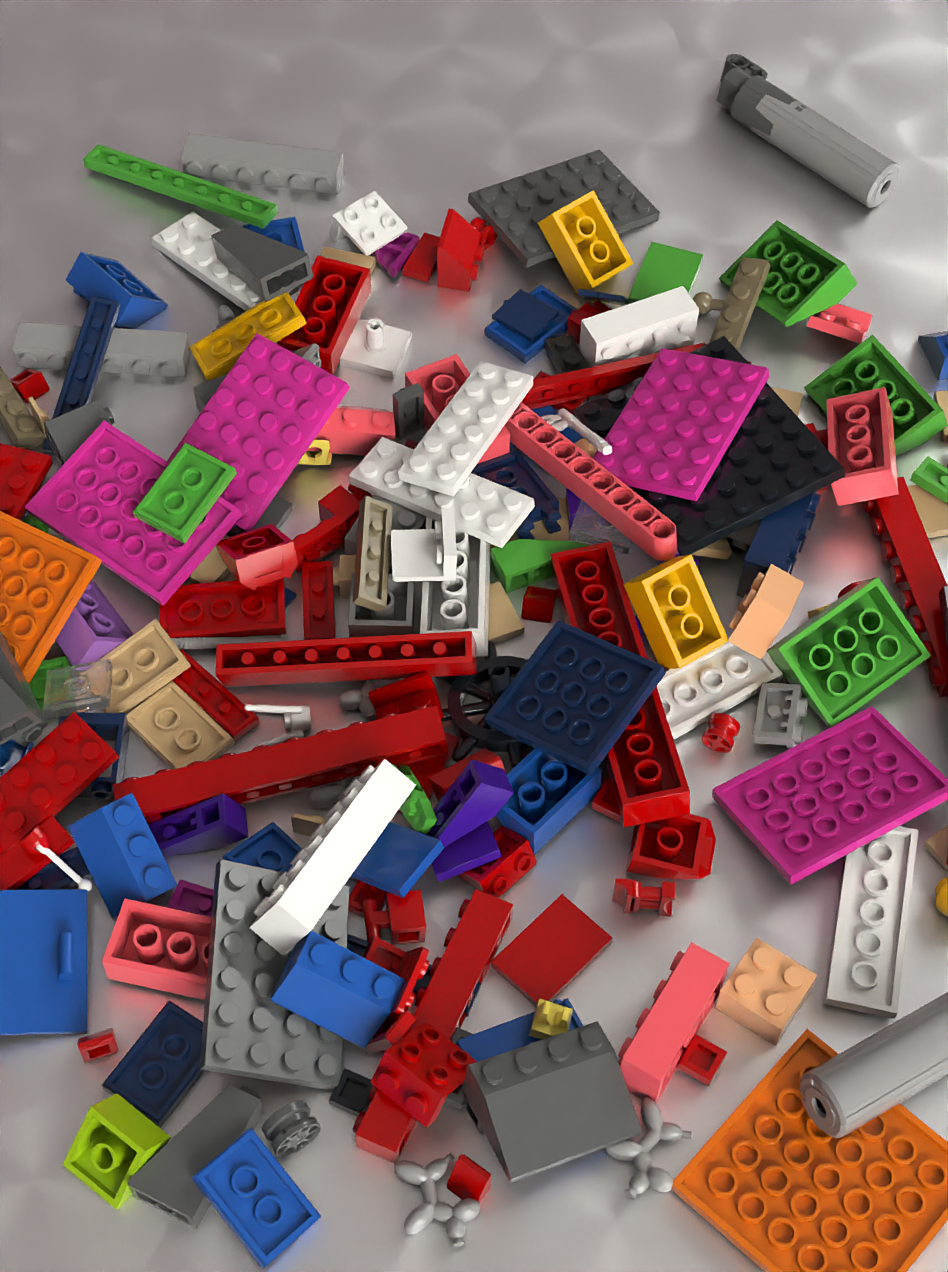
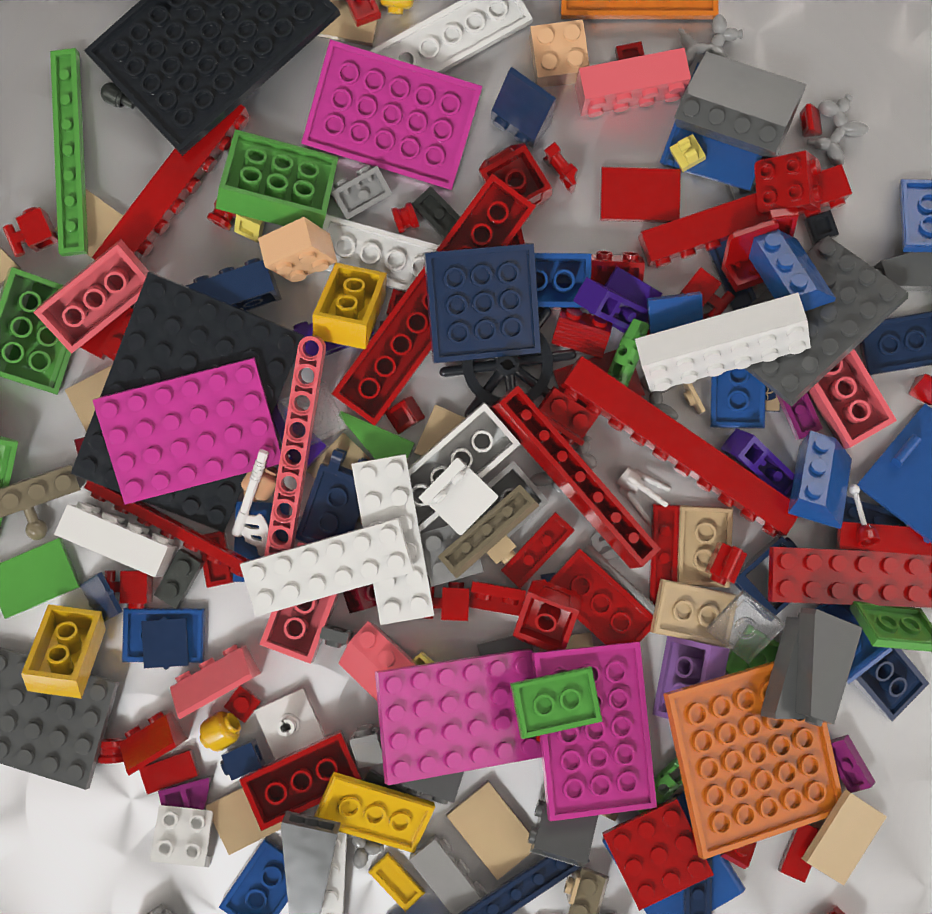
camera: 130 degrees left, 30 degrees up
dark grey wheel [261,1100,321,1157] -> none
none -> coral slope [170,644,261,719]
none -> yellow head [200,711,241,752]
none -> dark blue brick [220,739,266,781]
none -> red plate [224,685,263,723]
none -> yellow tile [368,851,425,912]
none -> pearl dark grey plate [412,186,460,239]
none -> tan tile [446,780,532,880]
none -> dark blue slope [491,67,556,148]
none -> red brick [704,542,747,586]

